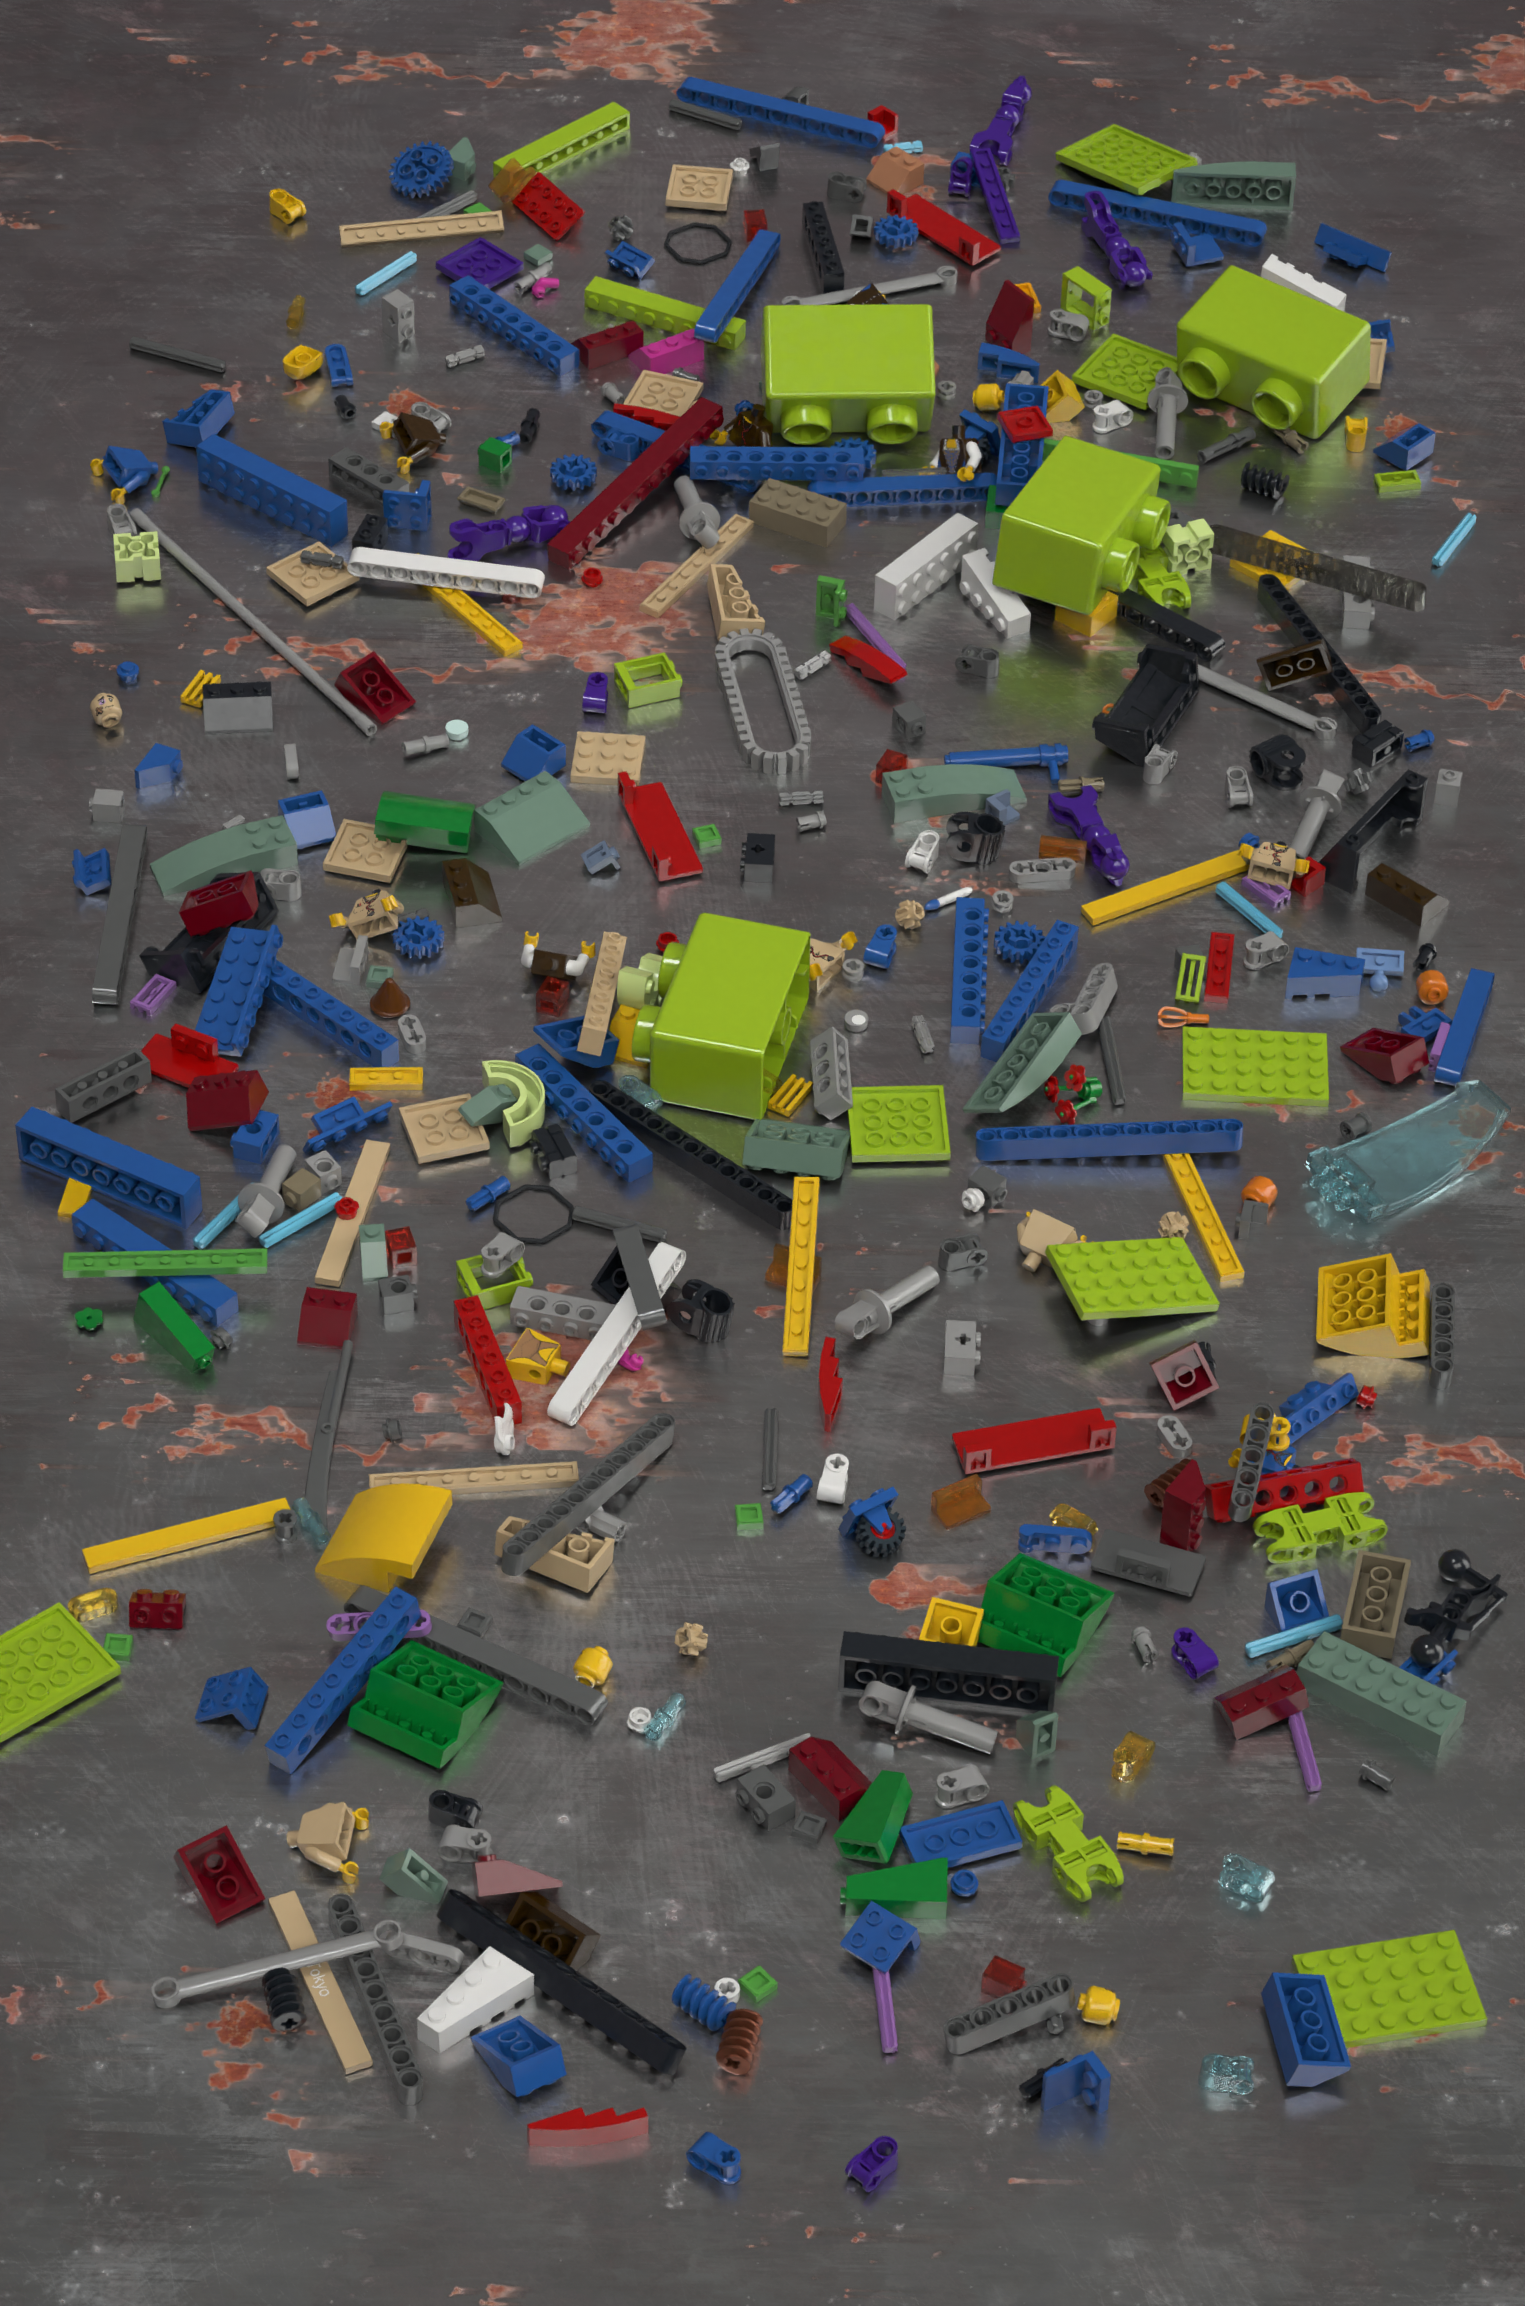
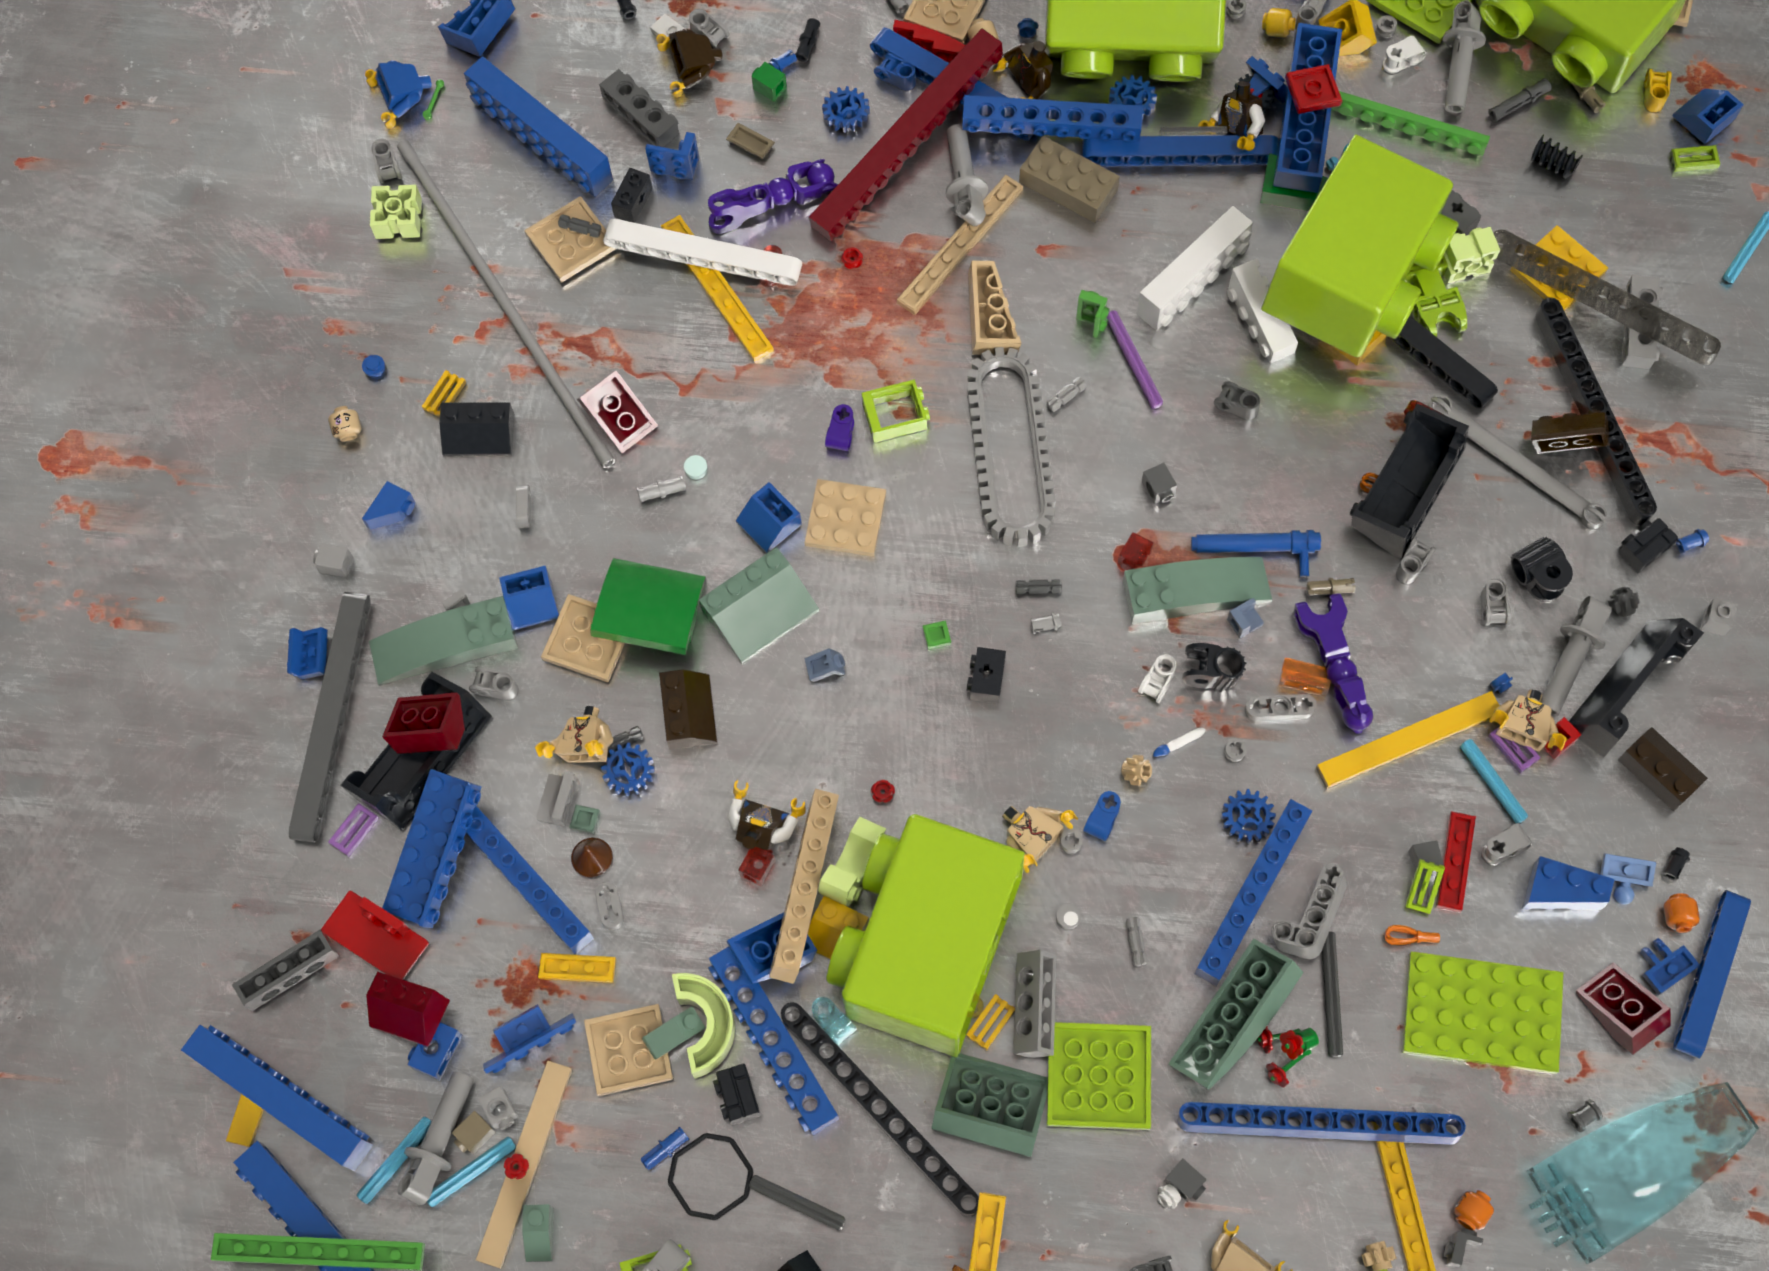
camera: 10 degrees right, 25 degrees up
clear red brick [385,1226,417,1269] -> none
red bracket [618,771,703,882] -> none
red slope [829,635,908,684] -> none
blue brick [950,897,989,1045] -> none
medium lavender tile [1428,1022,1450,1072] -> none

